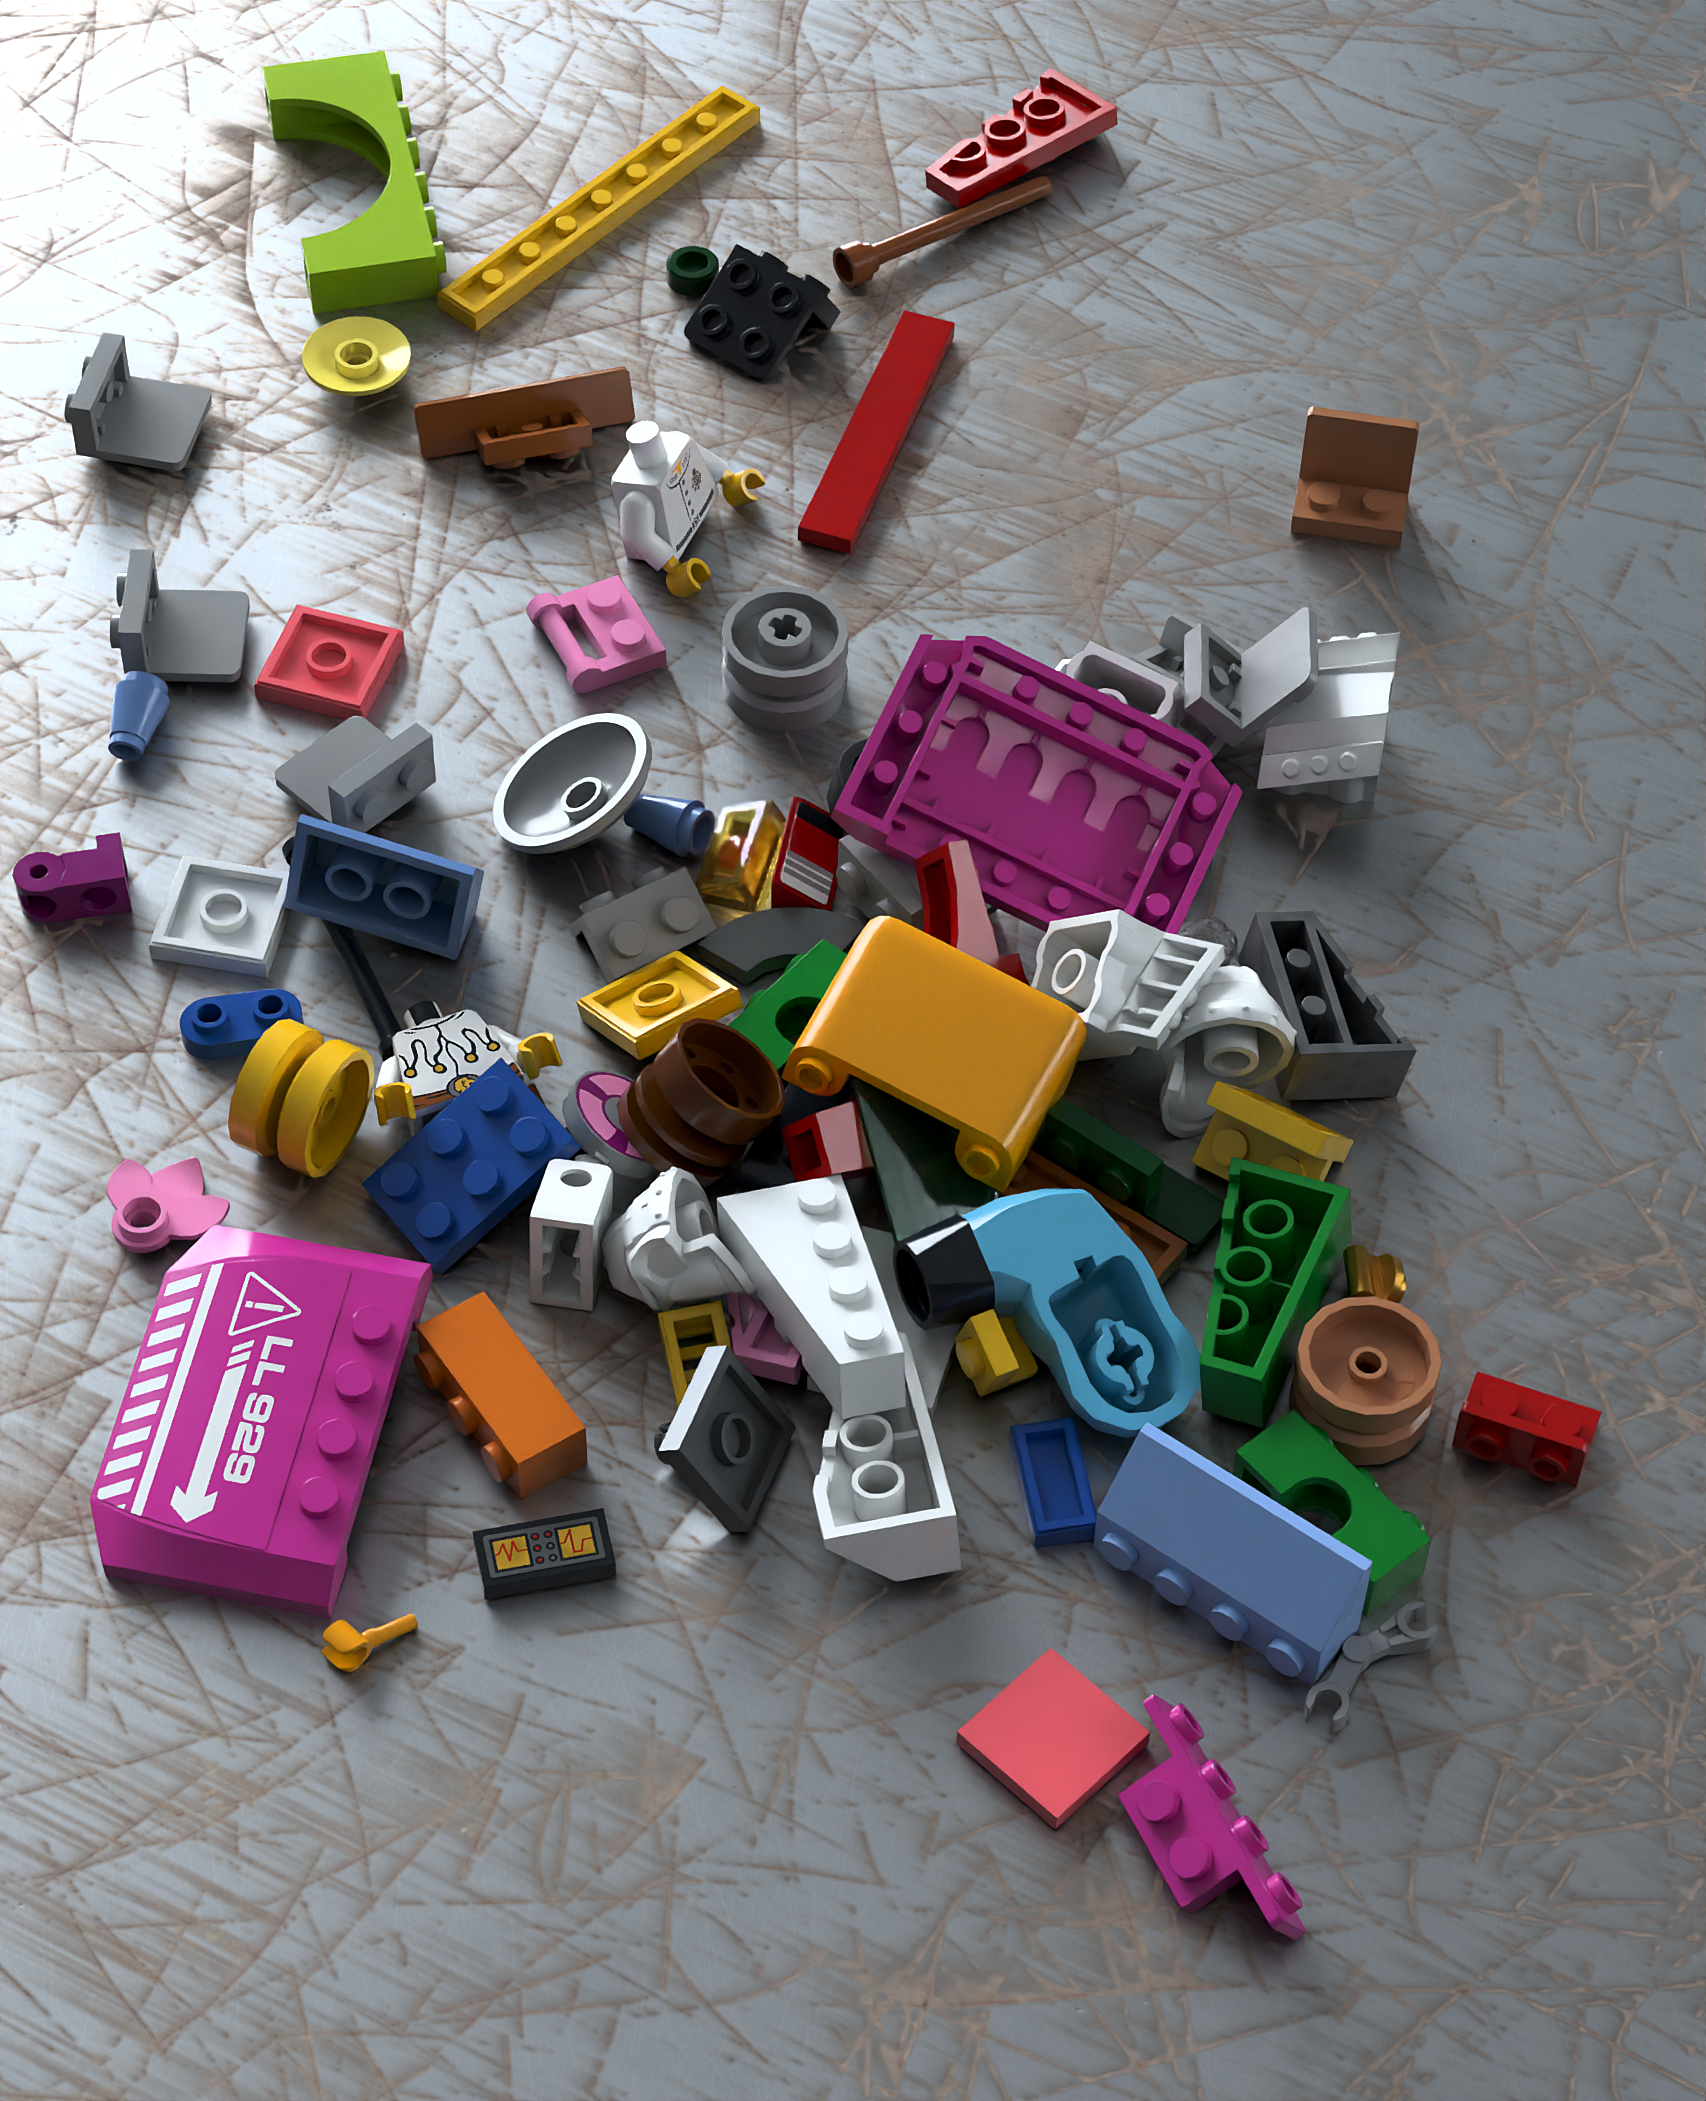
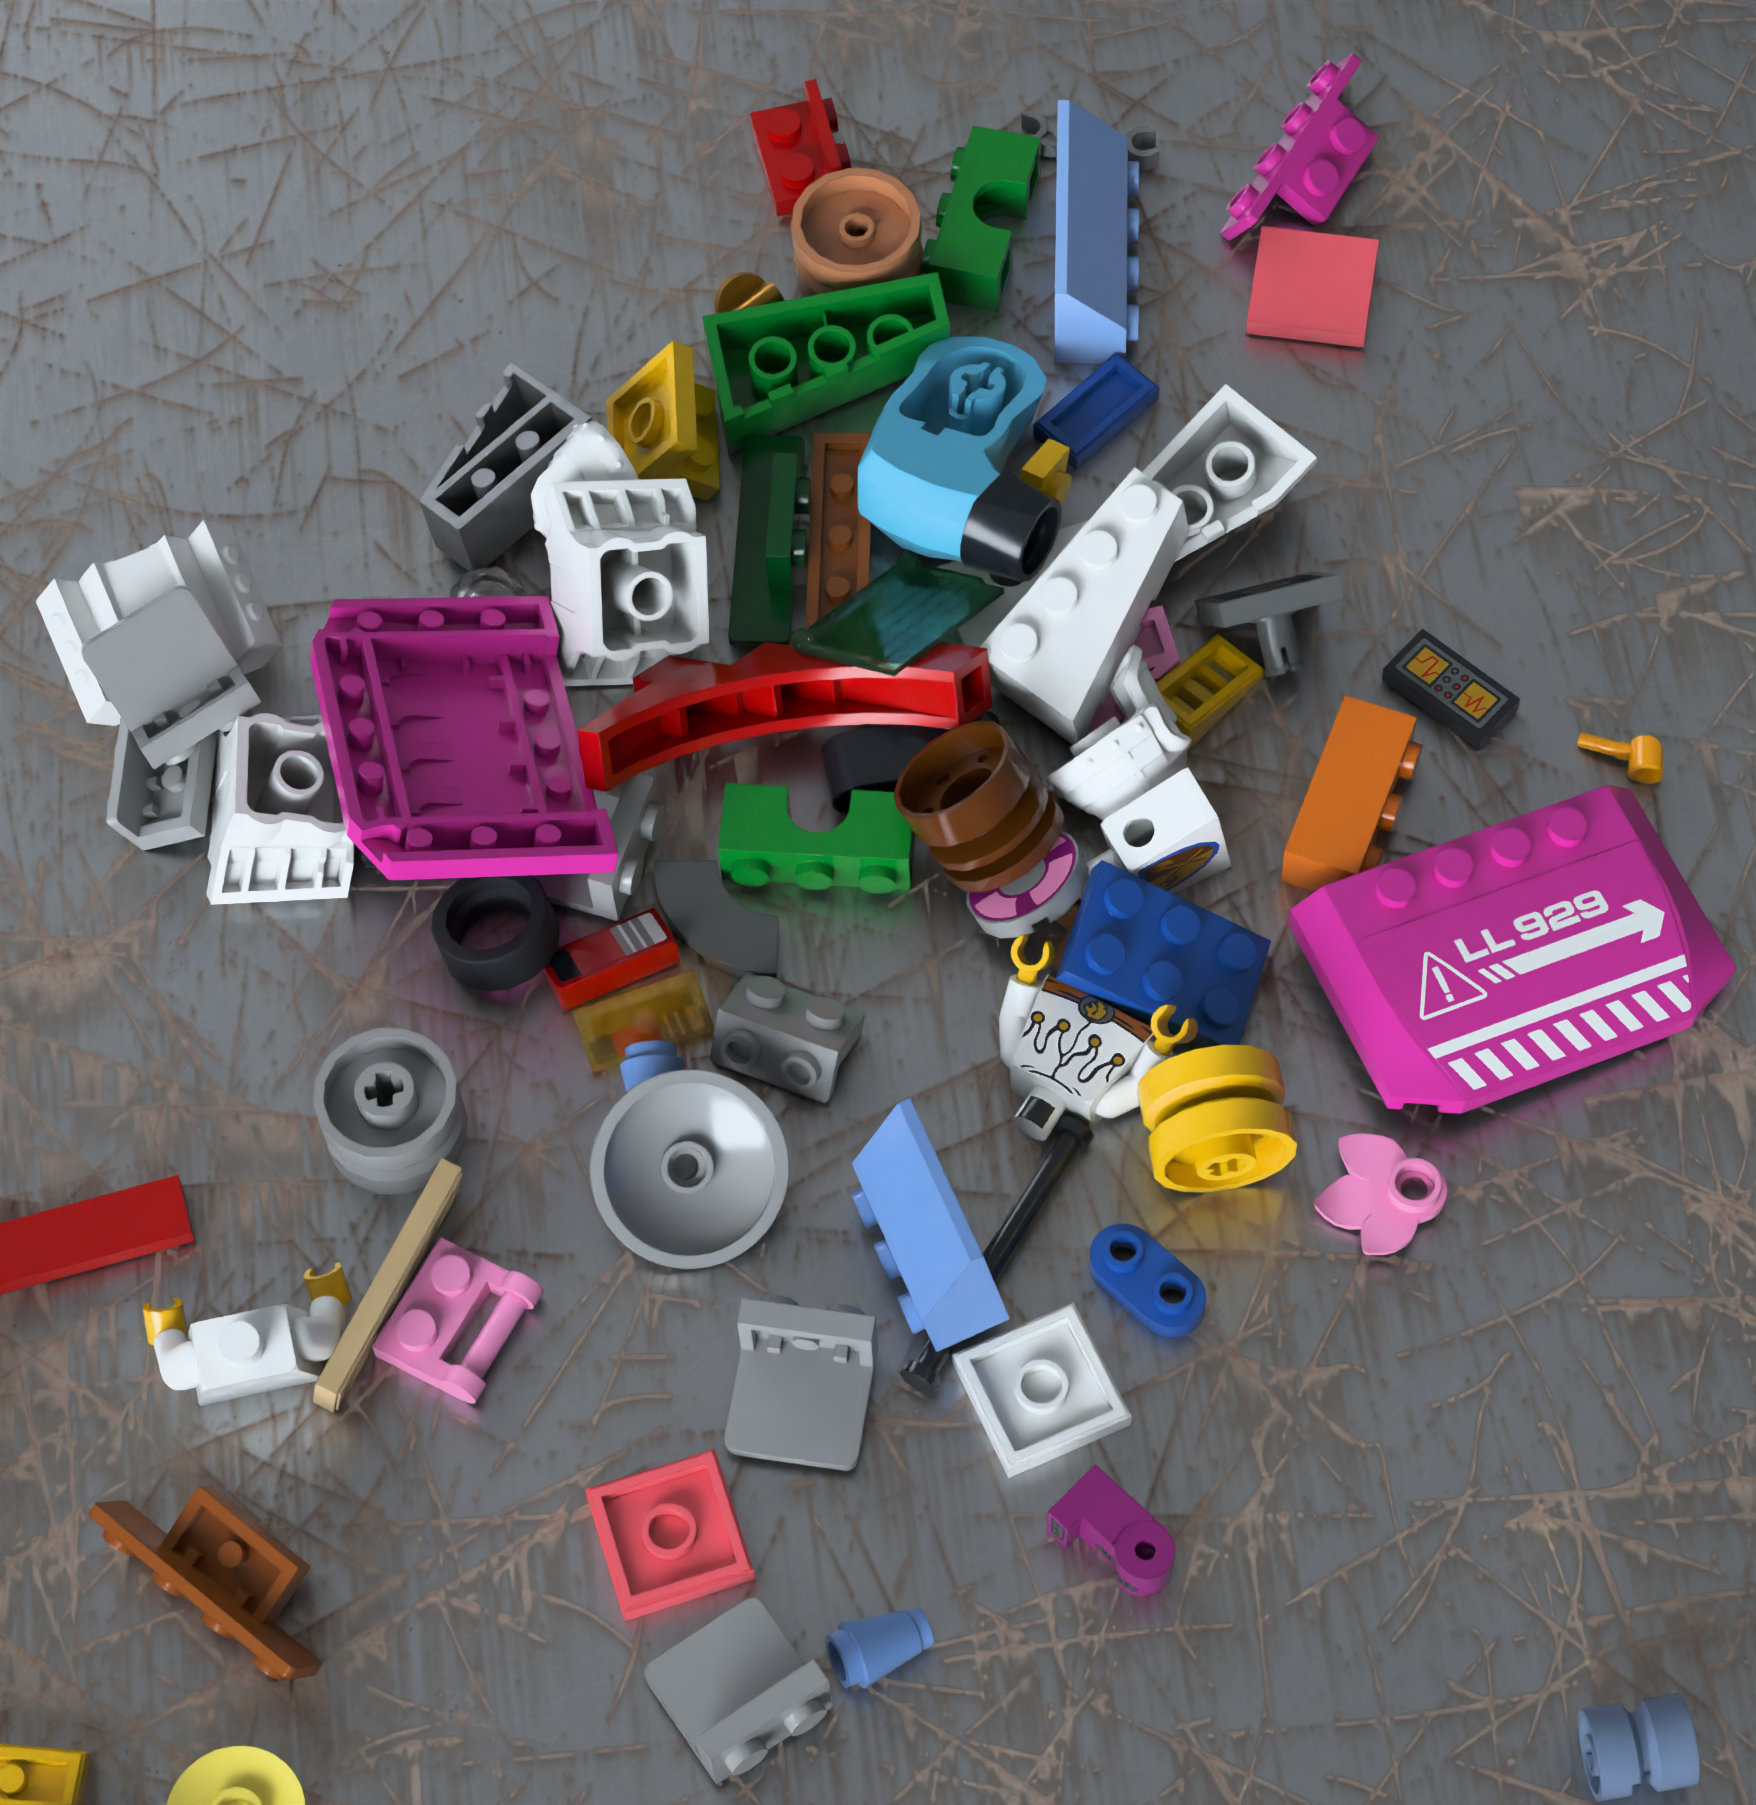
camera: 120 degrees left, 10 degrees up
yellow tile [576,950,743,1060] -> none
light orange windscreen [781,916,1087,1193] -> none
none -> tan tile [313,1158,463,1413]

